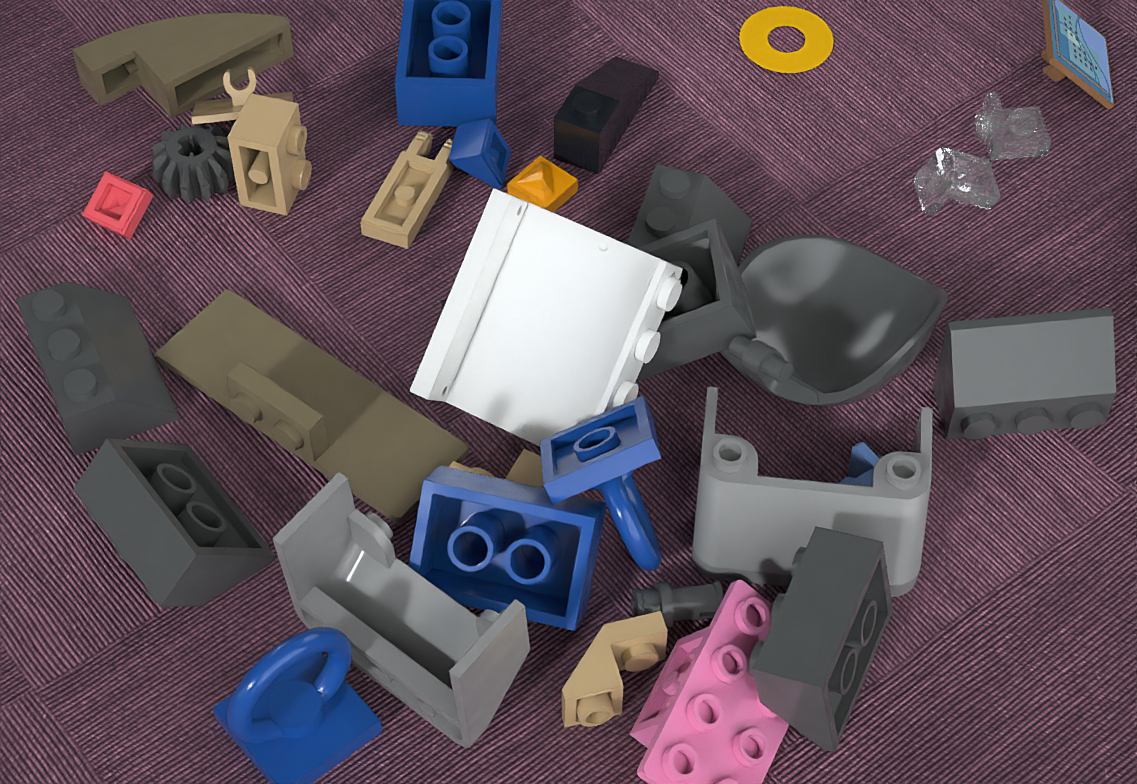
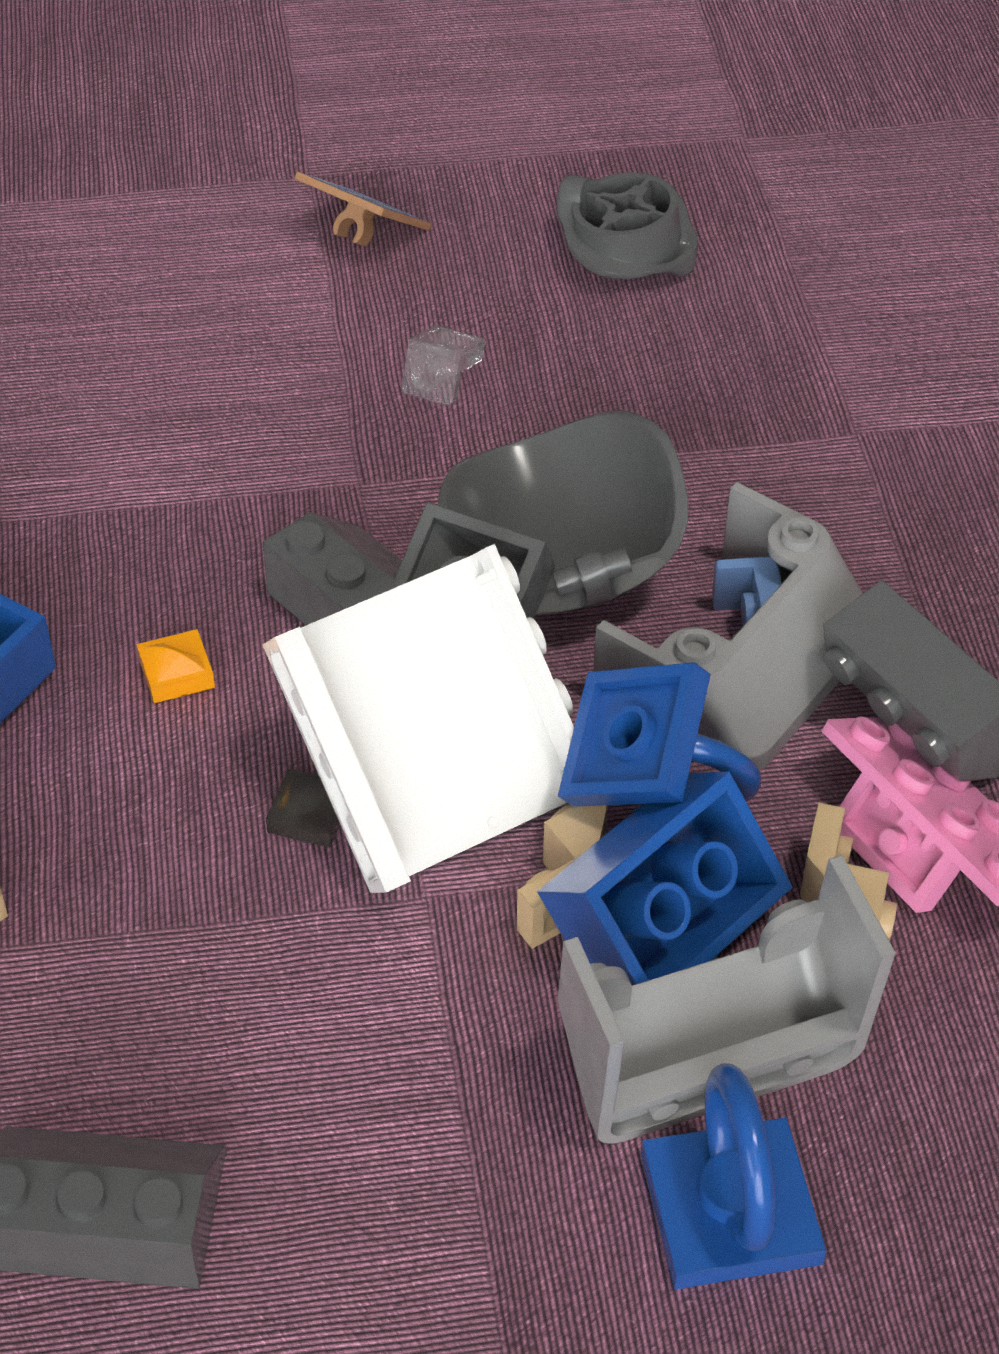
camera: 60 degrees left, 5 degrees down
dark grey slope [73,438,276,607] -> none
dark tan bracket [156,289,468,524] -> none
tan hinge [360,130,455,249] -> none
blue slope [449,118,512,189] -> none
black slope [554,56,659,174] -> none
dark grey pin [631,581,723,628] -> none
yellow piece [739,6,834,73] -> none
slope [932,307,1116,440] -> none
clear bracket [975,92,1051,160] -> none

